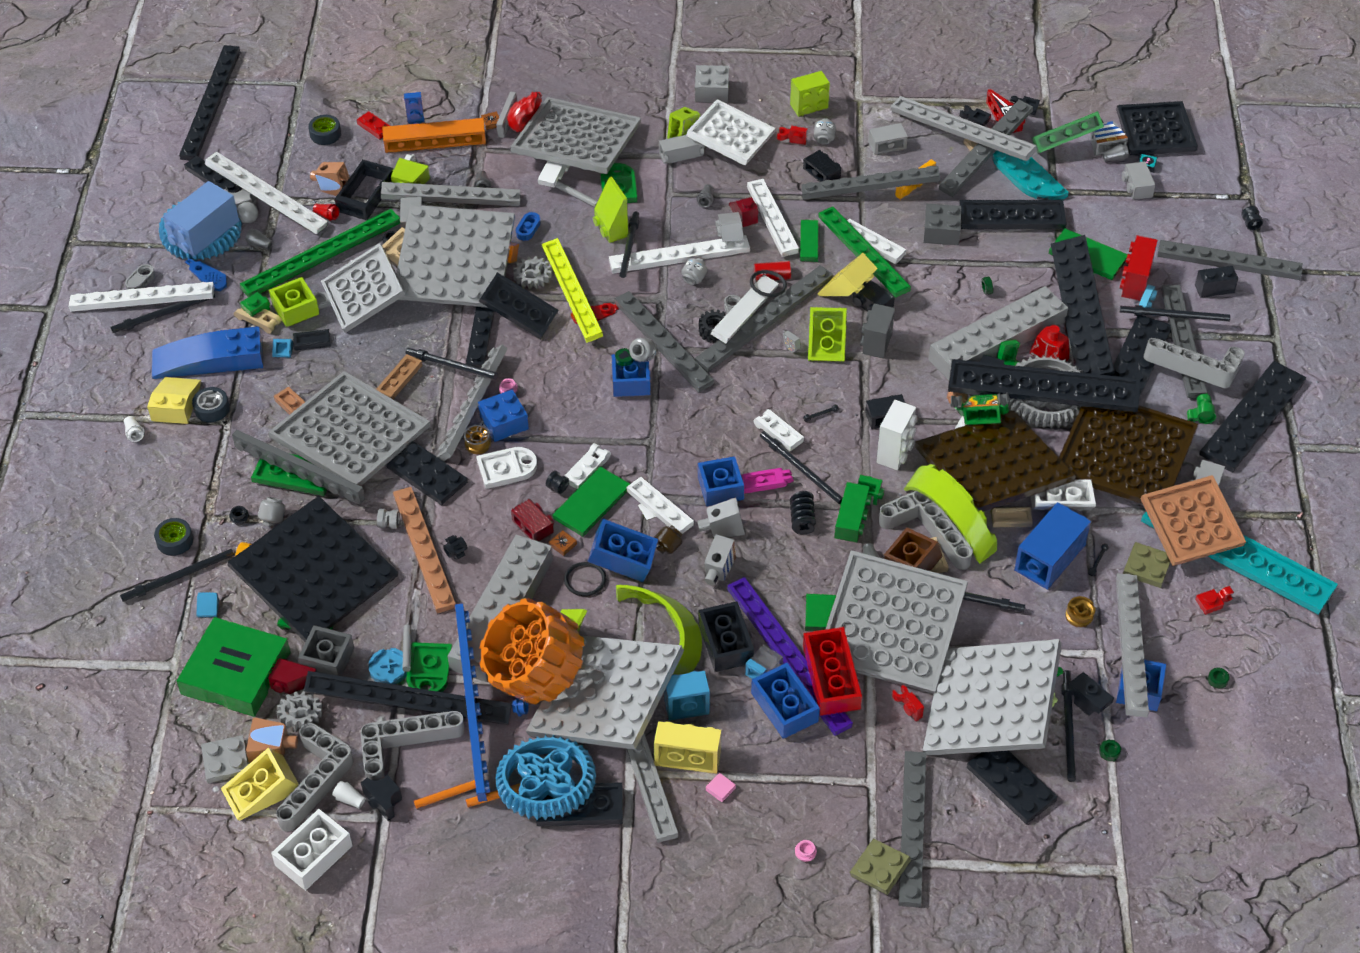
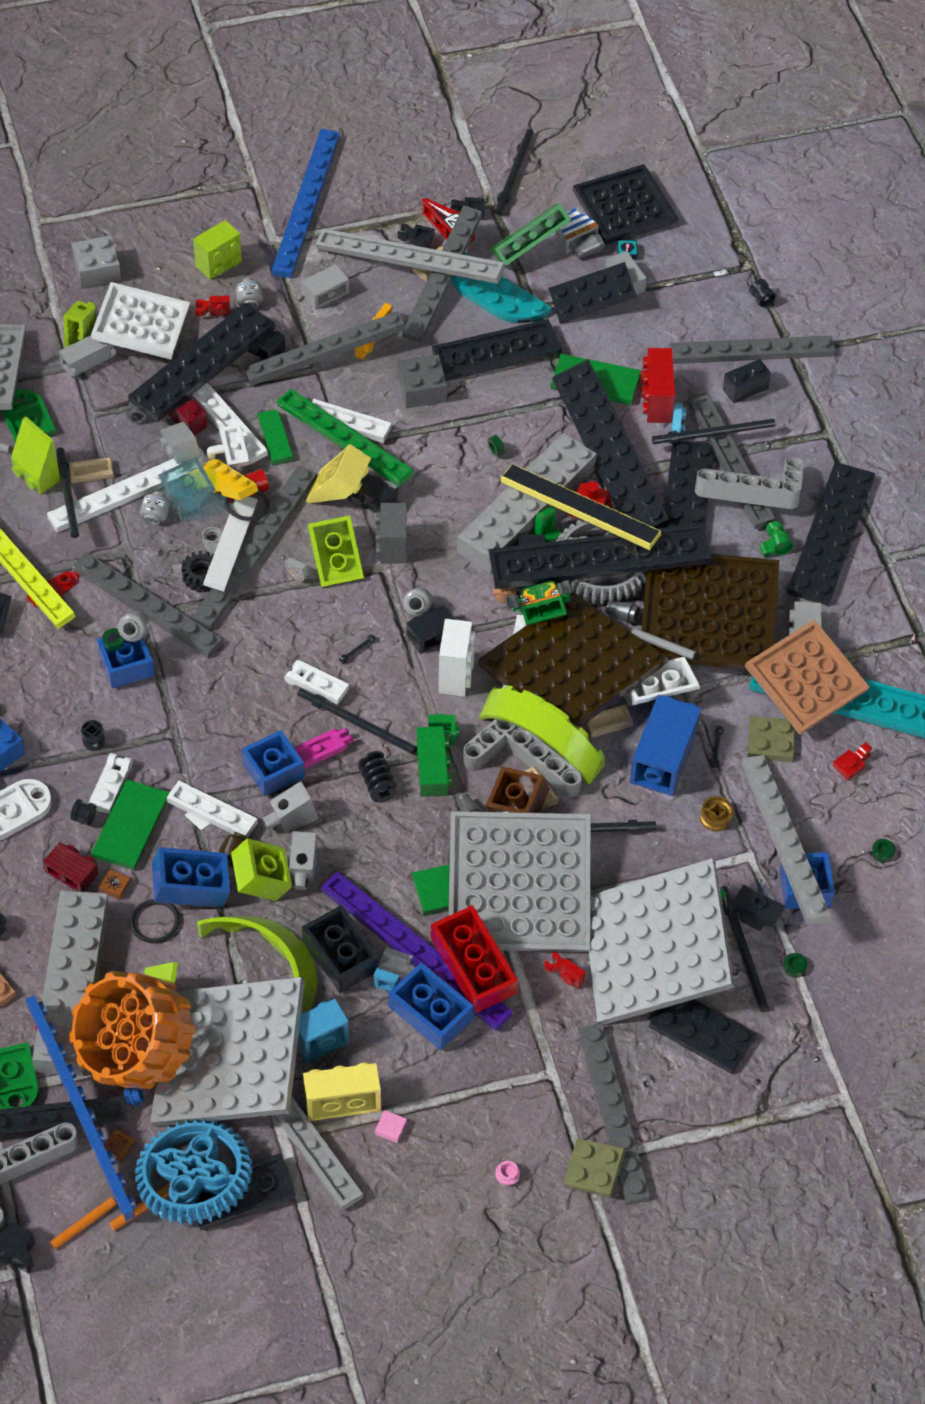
camera: 20 degrees left, 5 degrees up
none -> tan tile [69,457,114,483]
none -> black wheel [81,720,105,751]
none -> dark orange tile [103,1128,136,1162]
none -> black plate [128,302,275,422]
none -> clear light blue slope [158,457,215,520]
none -> yellow wing [181,459,258,500]
none -> white plate [207,424,249,468]
none -> lime brick [231,838,292,901]
none -> blue plate [272,129,340,278]
none -> light grey head [403,587,434,617]
none -> black bar [494,129,534,215]
none -> black tile [501,464,661,550]
none -> black plate [548,262,637,324]
none -> flat silver cone [606,601,640,624]
none -> light grey bar [632,628,696,660]

